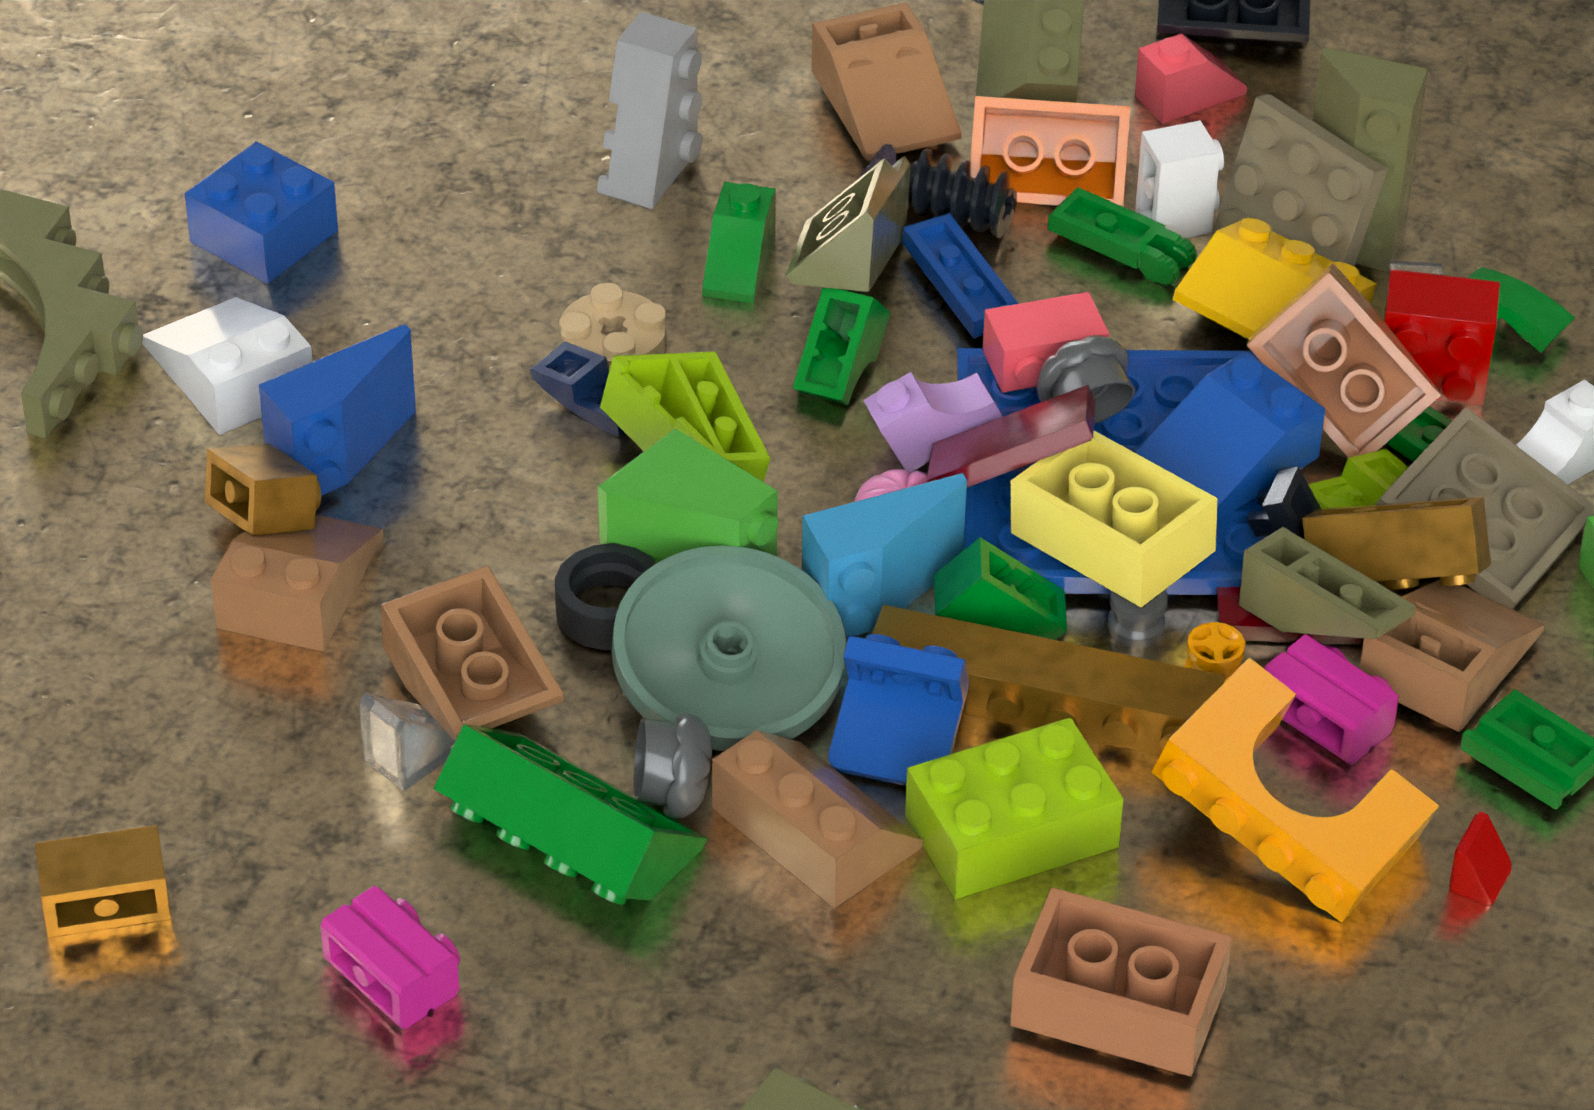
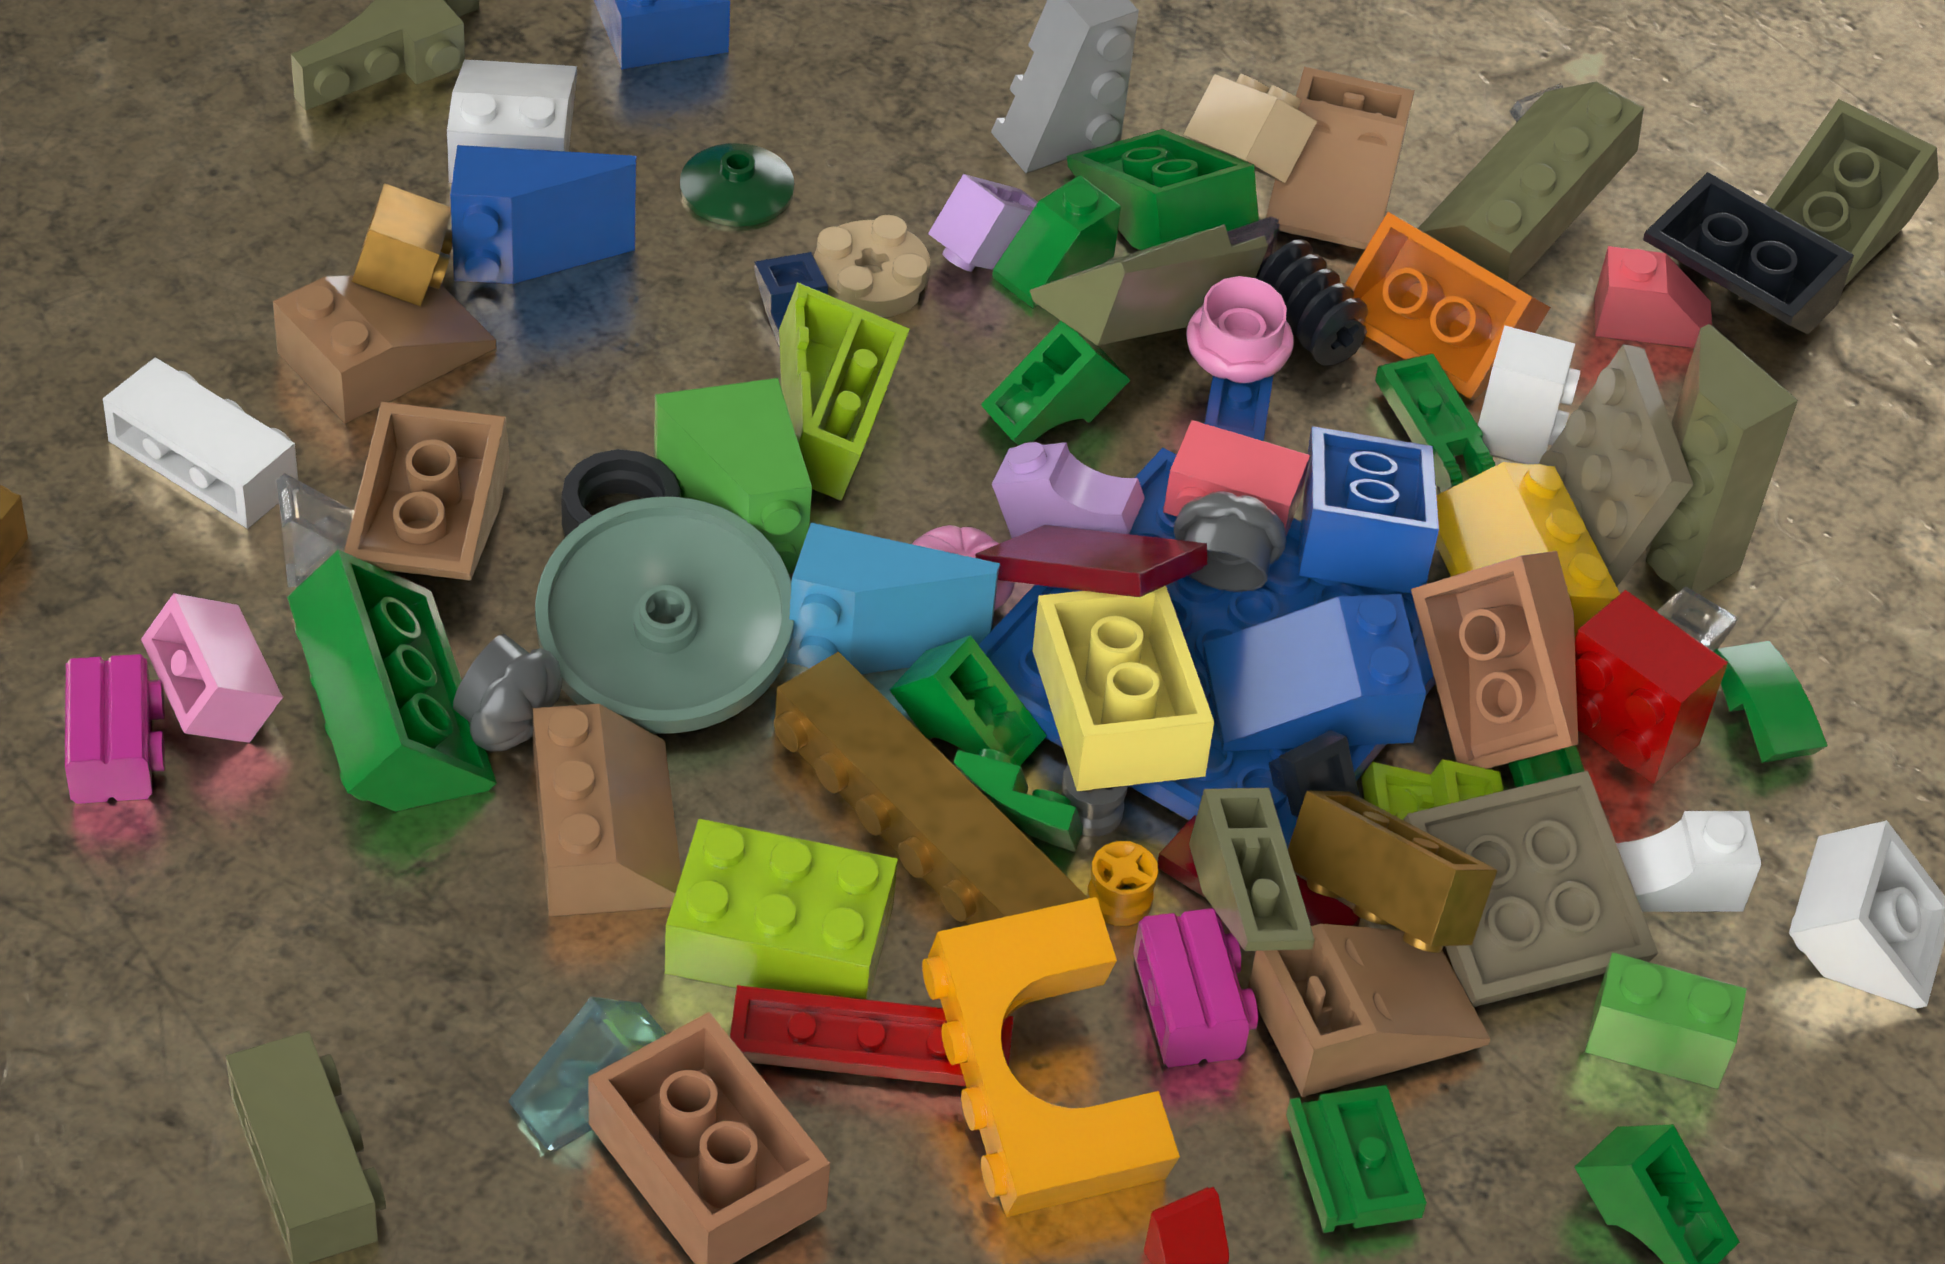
camera: 30 degrees right, 5 degrees up
blue bracket [828,634,970,786] -> none
none -> white brick [103,357,299,529]
none -> bright pink brick [141,593,283,743]
none -> clear light blue slope [508,996,666,1151]
none -> dark green dish [680,143,795,227]
none -> red plate [730,985,1014,1087]
none -> lavender arch [928,174,1038,272]
none -> green slope [954,749,1083,852]
none -> green slope [1067,129,1260,250]
none -> tan piece [1183,74,1317,183]
none -> bright pink piece [1186,276,1294,383]
none -> blue slope [1298,426,1439,596]

